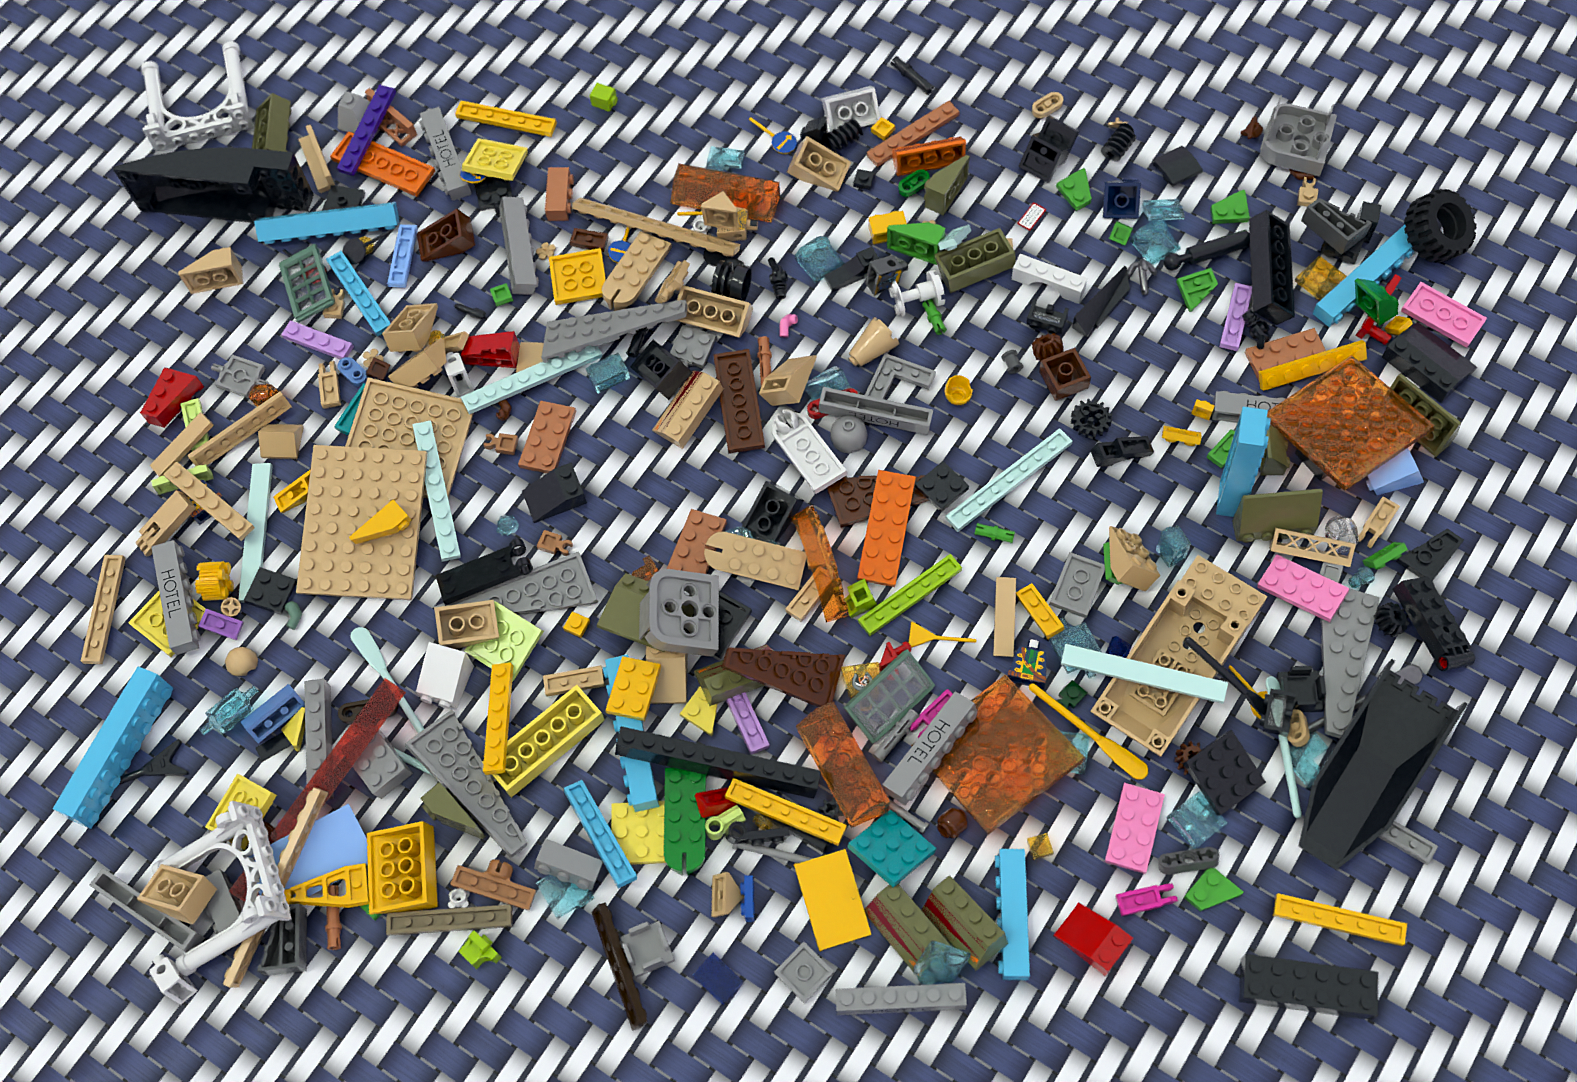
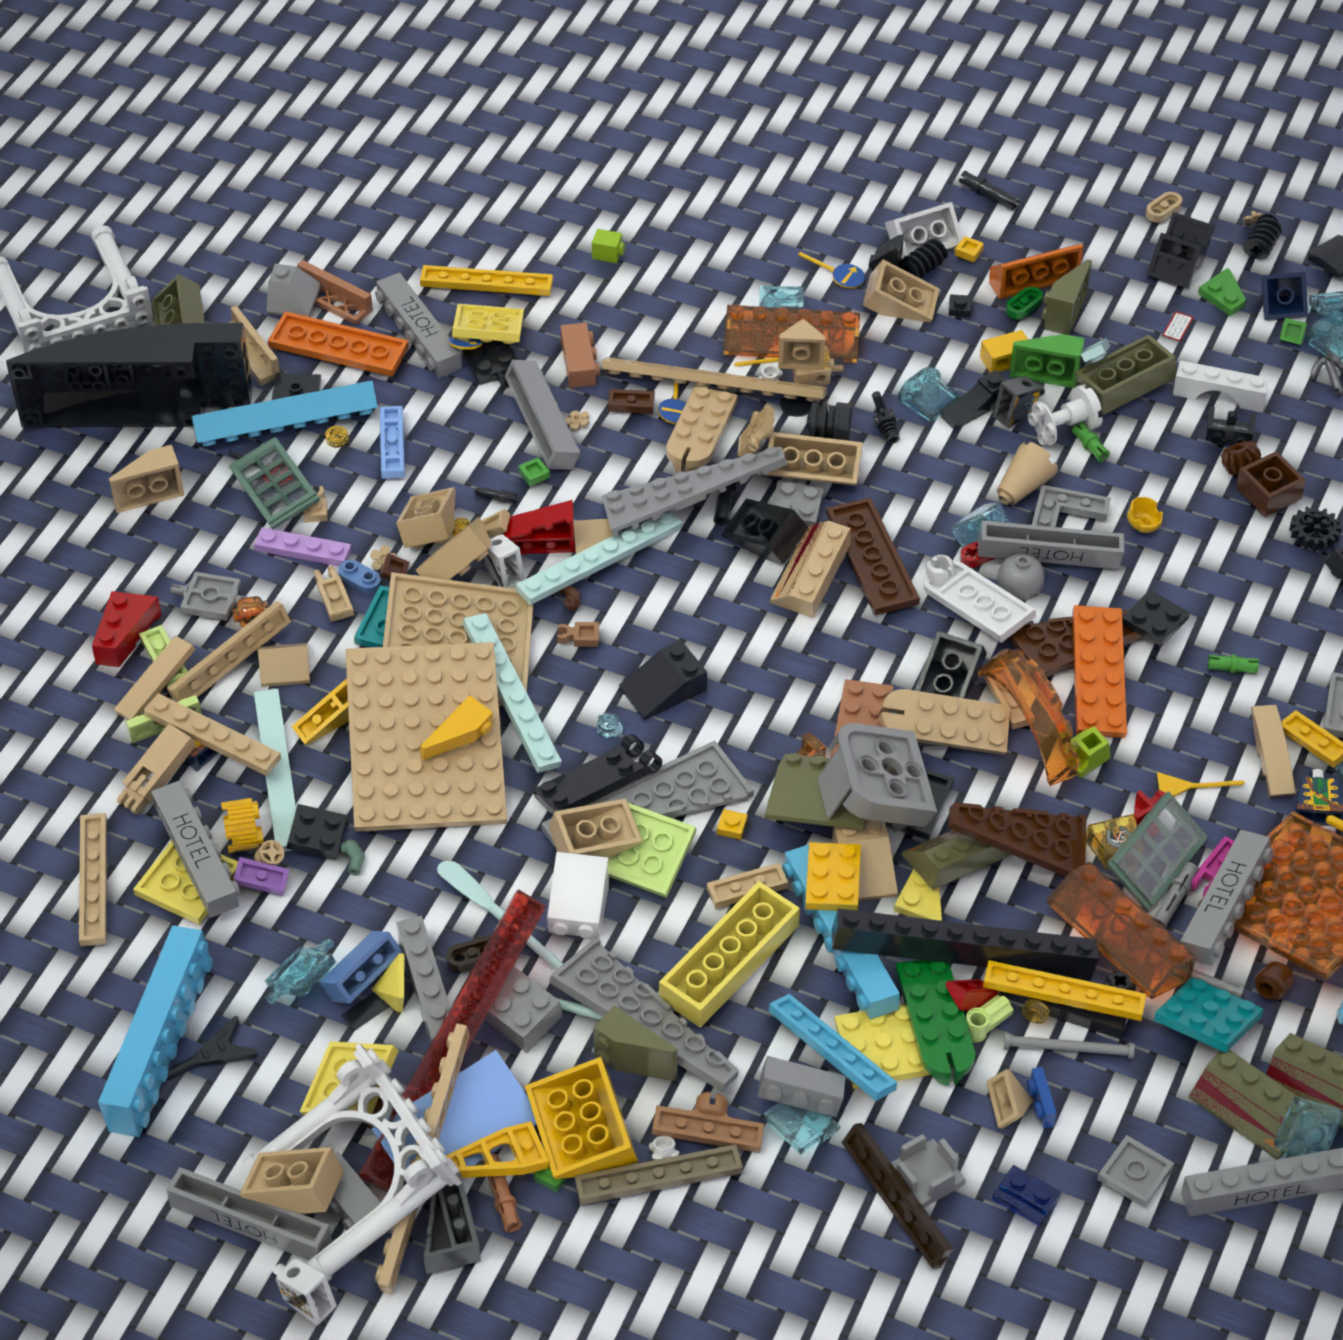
camera: 15 degrees left, 15 degrees down
tan hair [225,647,258,676] -> none
medium azure plate [326,251,391,337] -> none
dark purple plate [336,84,396,176] -> none
black piece [342,230,393,265] -> none
reddish brown slope [417,209,475,262] -> none
lime brick [458,930,502,969] -> none
yellow plate [483,662,513,775] -> none
nougat plate [518,401,576,473] -> none
medium nougat plate [537,530,573,556] -> none
yellow plate [549,248,606,305] -> none
clear light blue brick [585,353,630,394] -> none
black plate [725,821,790,846] -> none
lavender plate [726,692,770,755] -> none
nougat pin [757,336,772,387] -> none
tan slope [759,355,817,406] -> none
bright pink arm [780,314,798,338] -> none
tan plate [785,566,836,622] -> none
yellow container [794,849,872,951] -> none
lime plate [858,554,962,636] -> none
nougat plate [867,101,959,167] -> none
light aqua plate [945,428,1073,532] -> none
dark grey bush [1001,350,1024,374] -> none
black wedge [1072,266,1130,337] -> none

